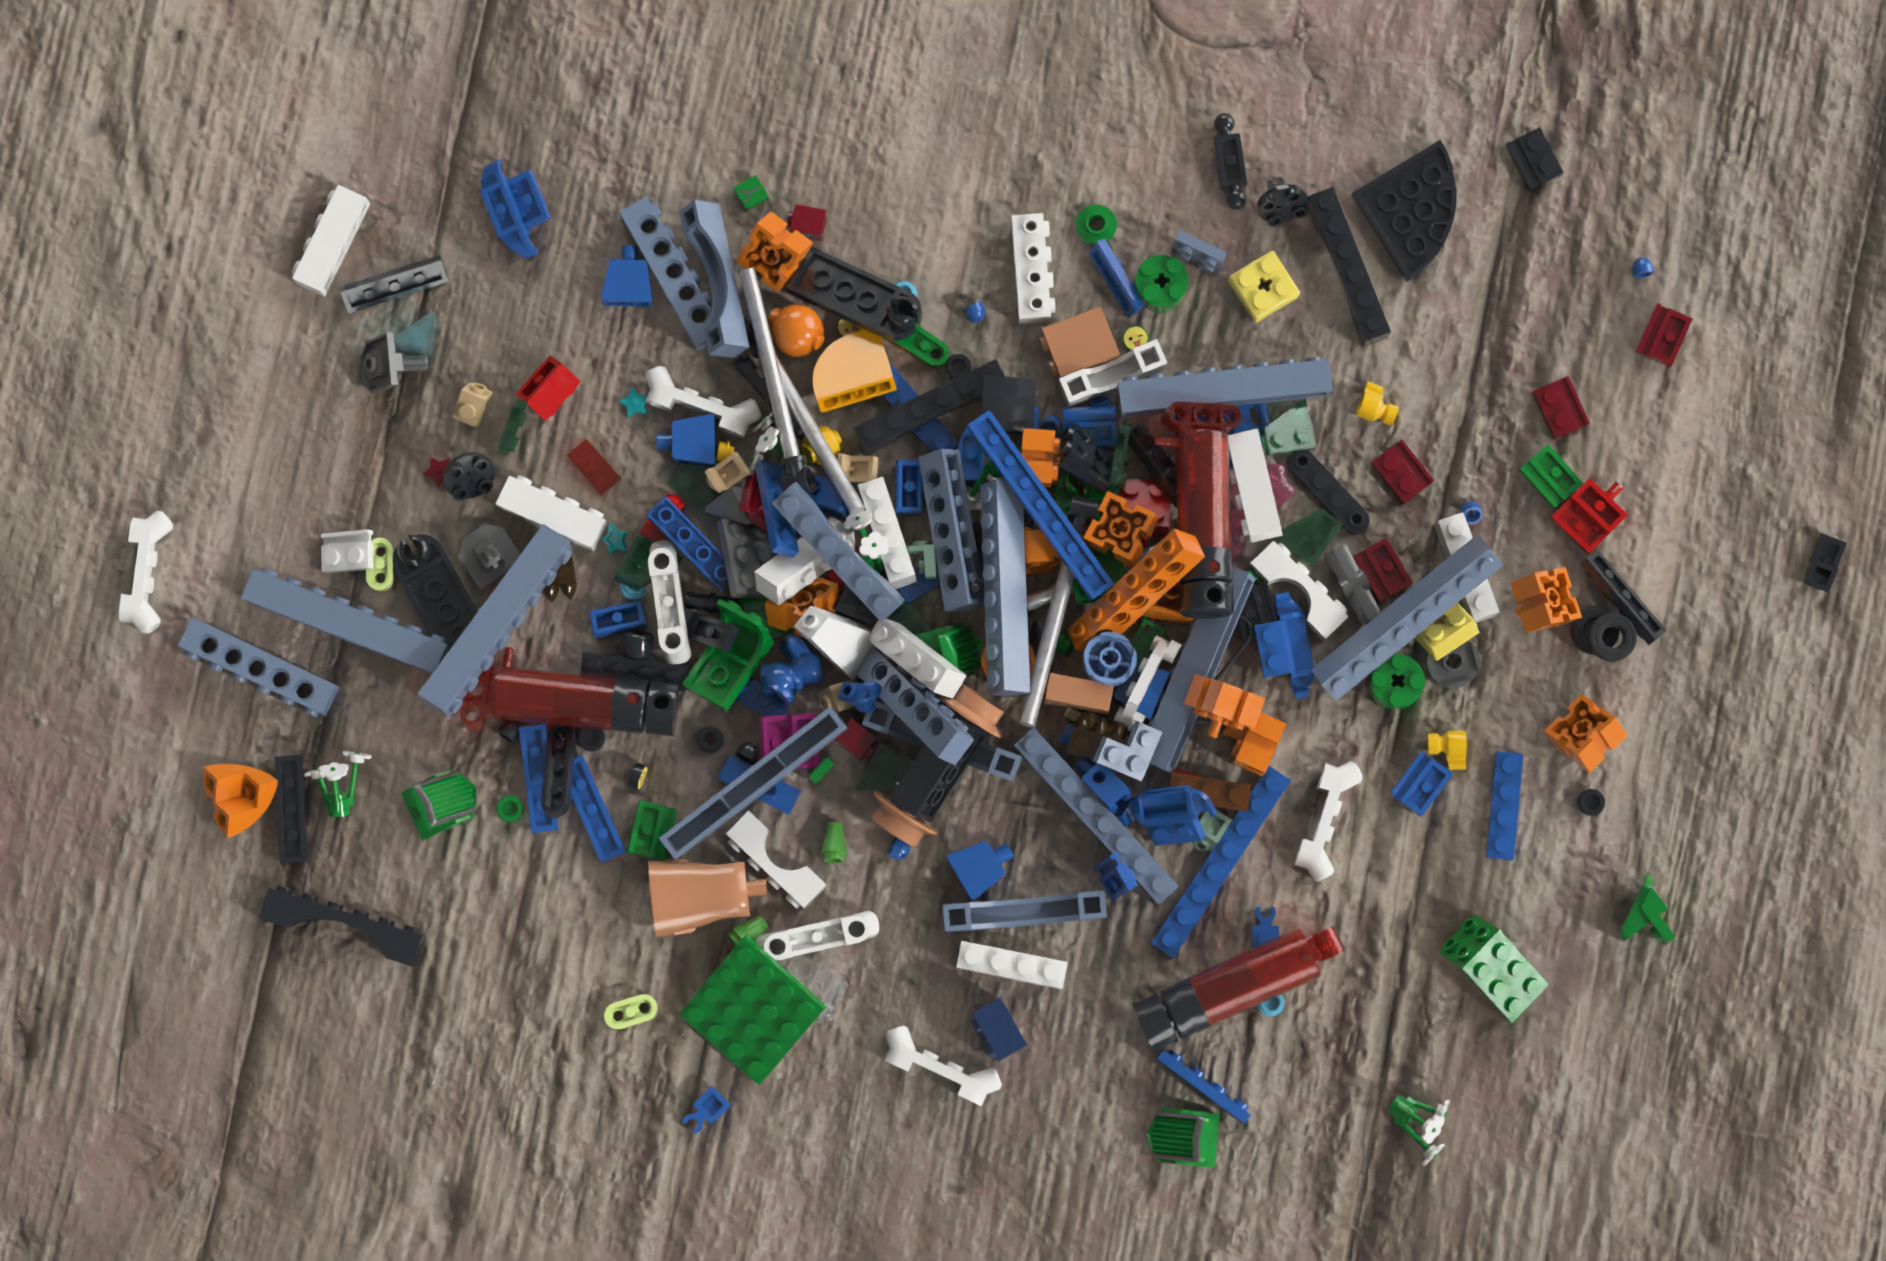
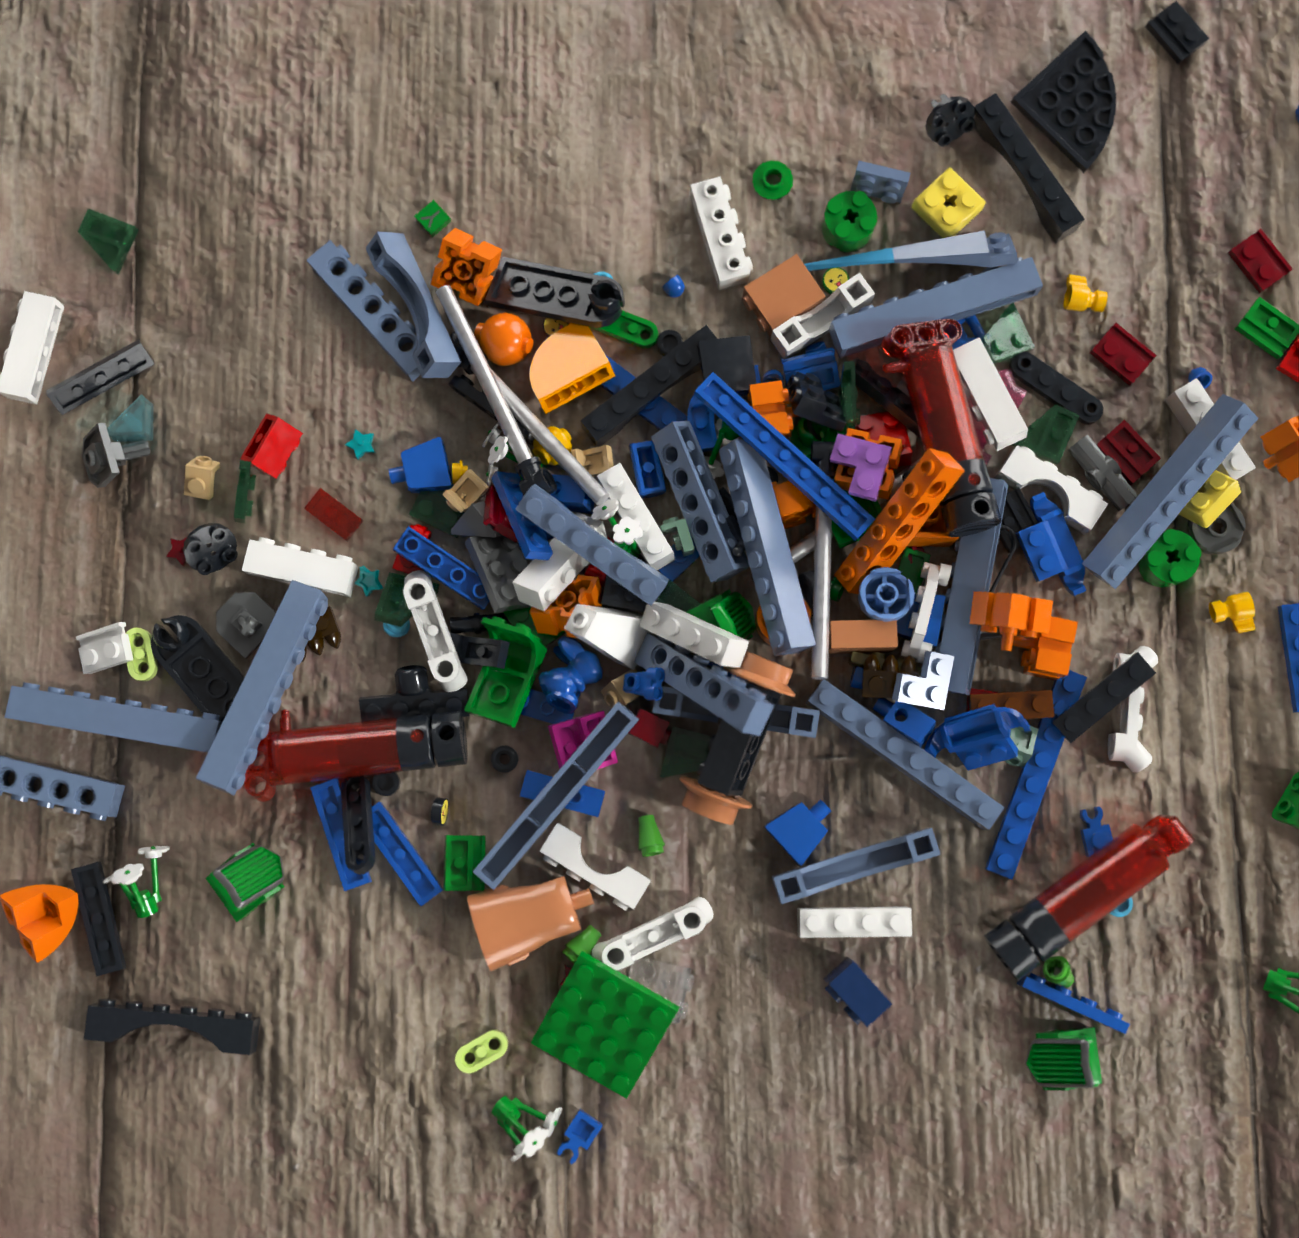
camera: 10 degrees left, 0 degrees up
blue plate [480,159,552,259] -> none
black hinge [496,720,519,743] -> none
green tile [496,795,524,823] -> none
blue brick [589,600,647,638] -> none
blue torso [601,245,654,307] -> none
white plate [645,366,762,438] -> none
black hinge [735,741,759,764] -> none
dark red brick [787,204,827,241] -> none
green tile [809,758,835,786] -> none
white plate [884,1026,1002,1106] -> none
blue hinge [888,837,910,860] -> none
blue plate [1089,239,1144,319] -> none
blue plate [1093,852,1138,902] -> none
black plate [1213,113,1248,210] -> none
blue plate [1389,751,1453,817] -> none
none -> clear green wing [78,208,139,275]
none -> plant [491,1096,562,1162]
none -> sand blue plate [804,230,1018,271]
none -> medium lavender plate [830,434,891,502]
none -> bright green cone [1043,956,1074,987]
none -> black plate [1052,652,1156,743]

